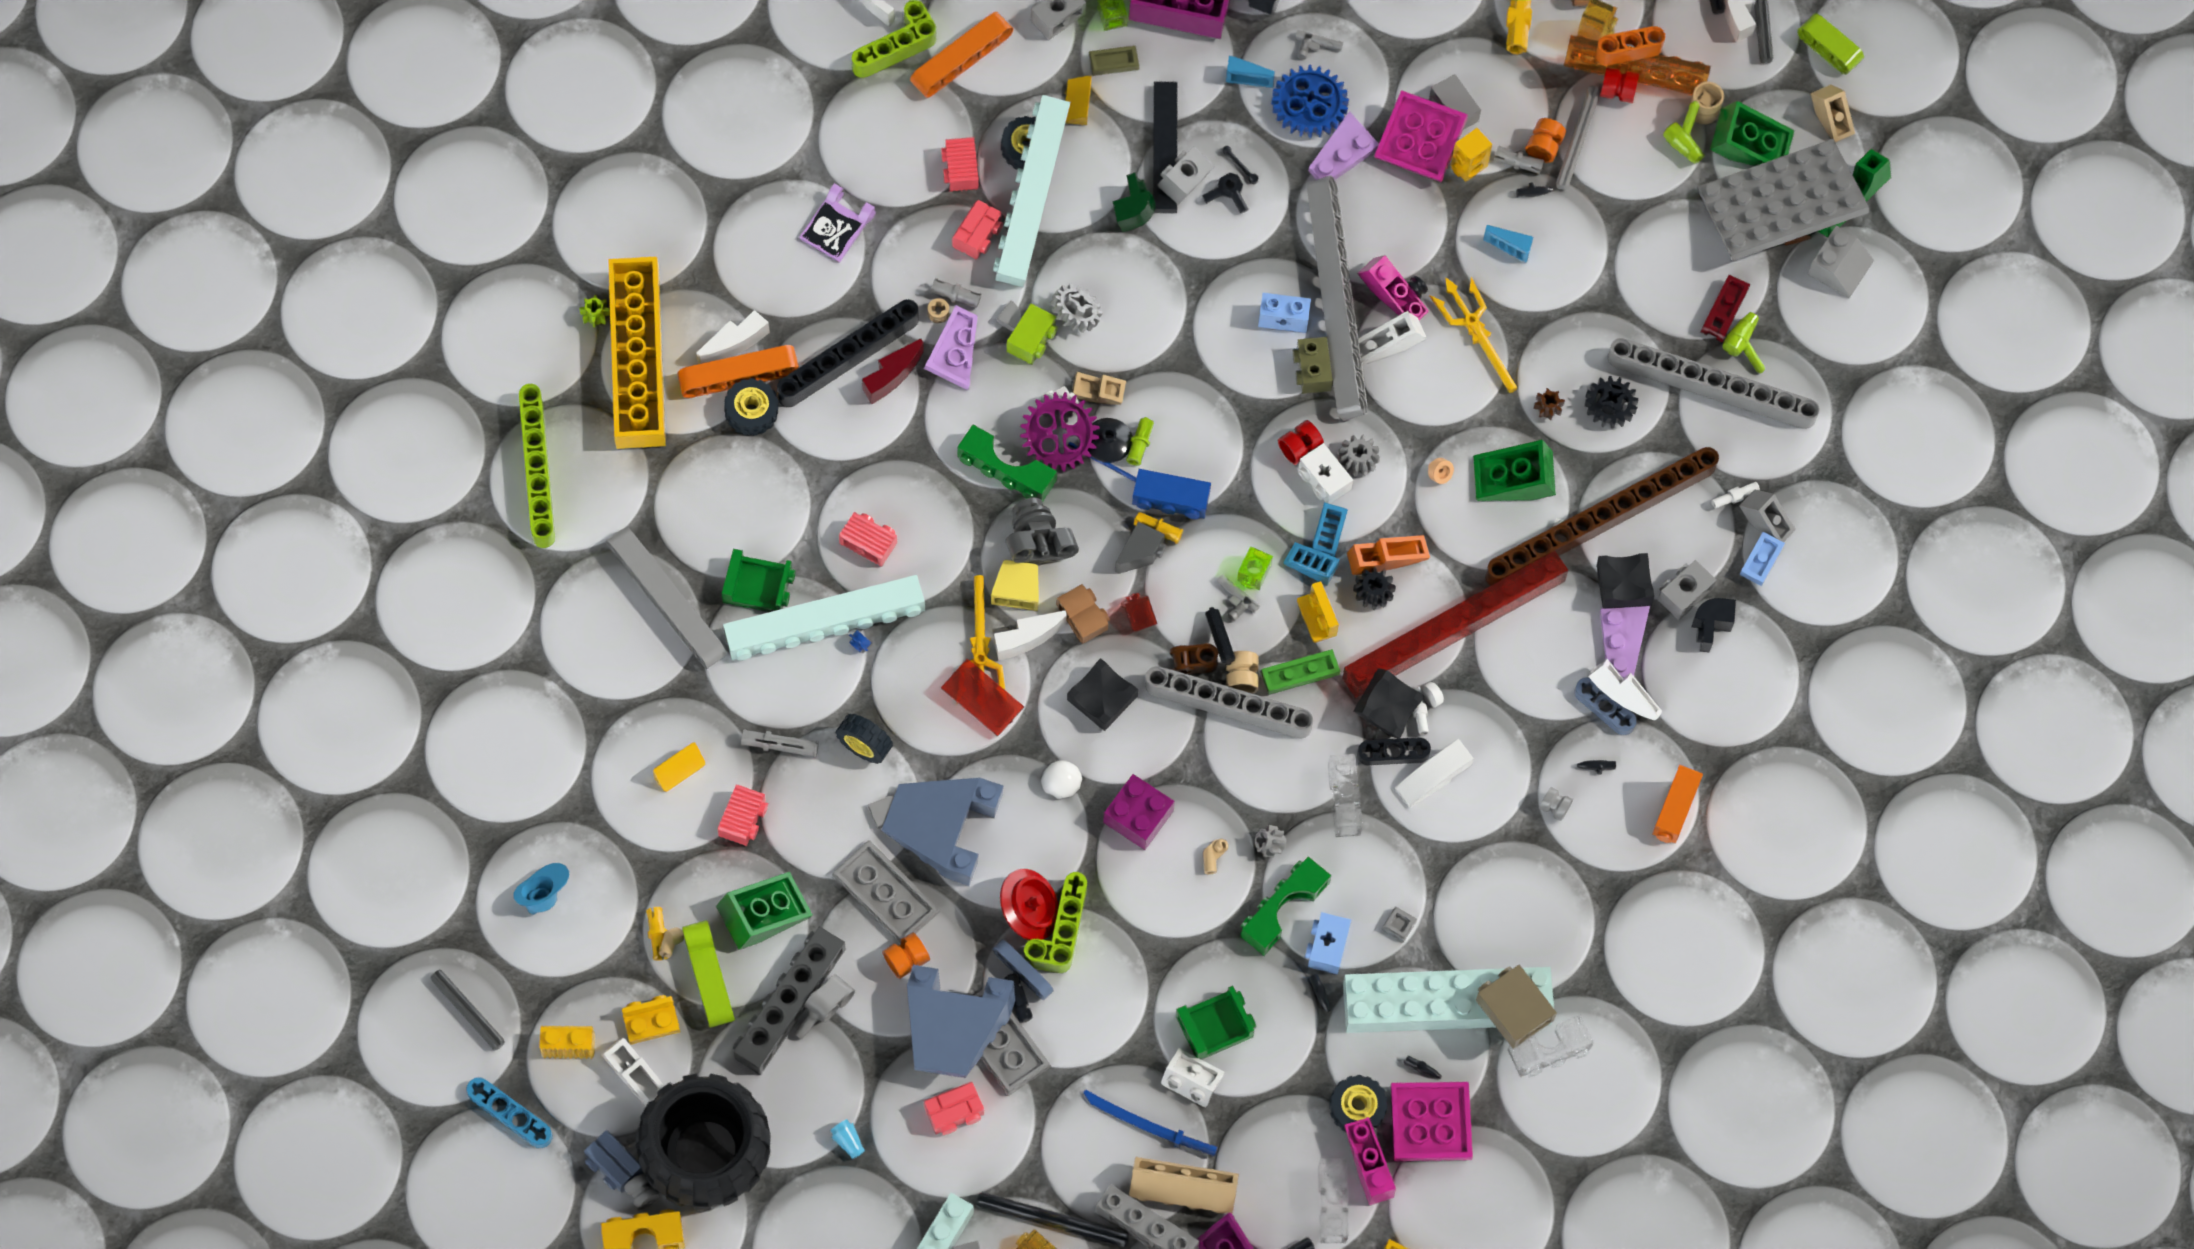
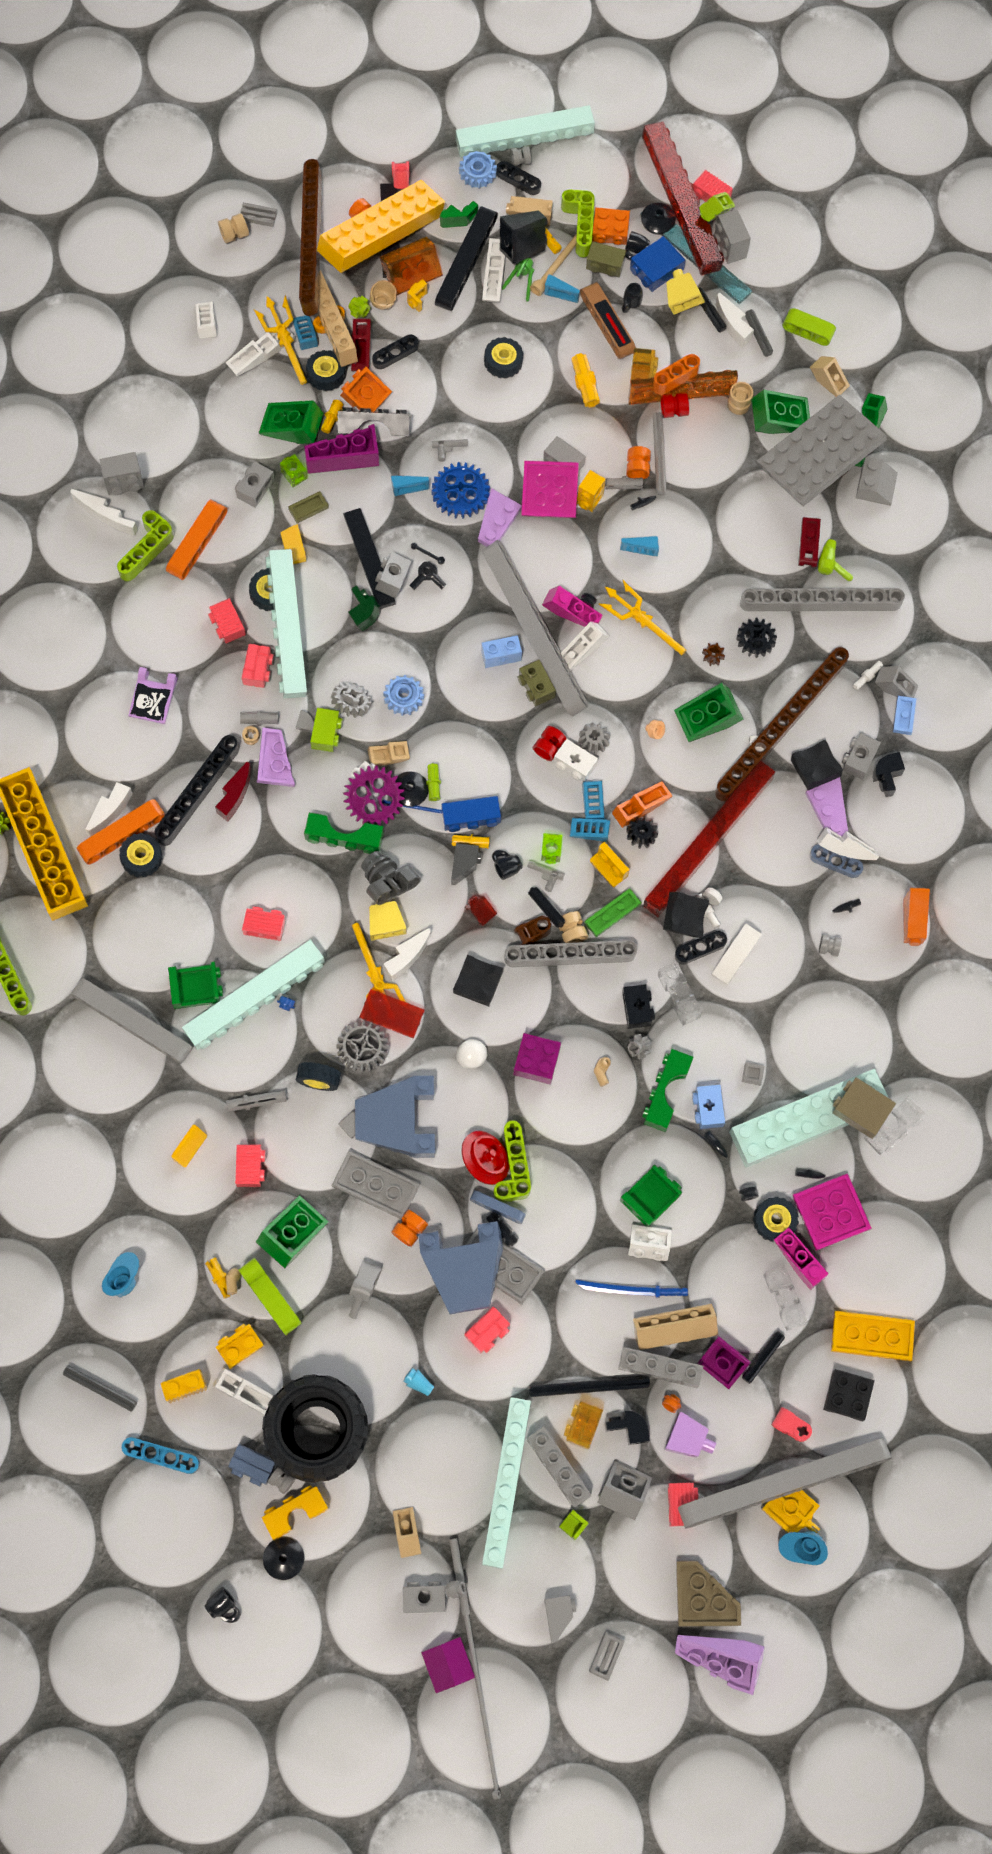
camera: 20 degrees left, 5 degrees up
dark grey brick [733,926,846,1075] -> none
medium nougat brick [1056,584,1110,644] -> none
lime piece [1663,101,1705,164] -> none
none -> light grey gear [336,1021,389,1073]
none -> light blue gear [383,675,424,716]
none -> black piece [492,850,522,880]
none -> black brick [622,984,655,1029]
none -> black bush [739,1187,759,1201]

